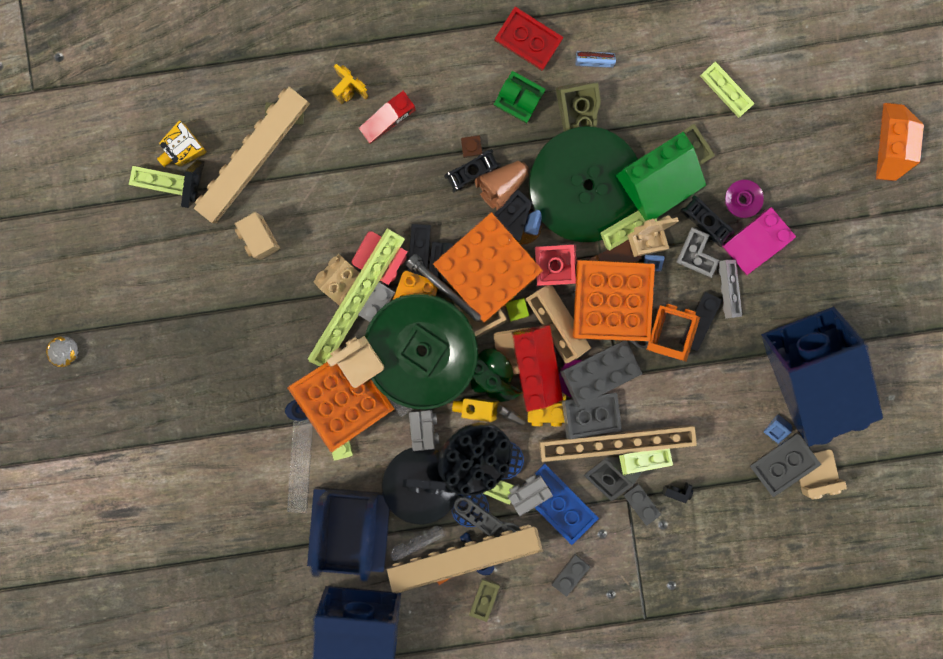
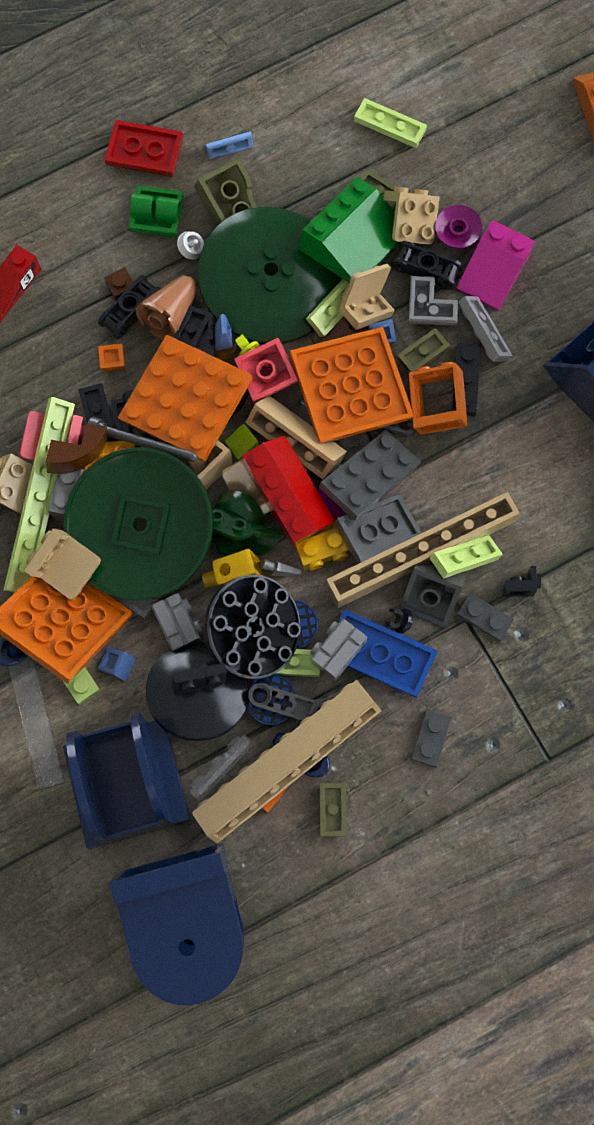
camera: 20 degrees left, 15 degrees down
none -> reddish brown brick [46,423,107,474]
none -> medium blue slope [97,647,136,681]
none -> orange plate [98,344,126,372]
none -> white hat [177,232,204,260]
none -> neon yellow plate [235,334,259,357]
none -> tan bracket [384,187,440,245]
none -> black plate [385,608,413,634]
none -> olive plate [397,328,450,373]

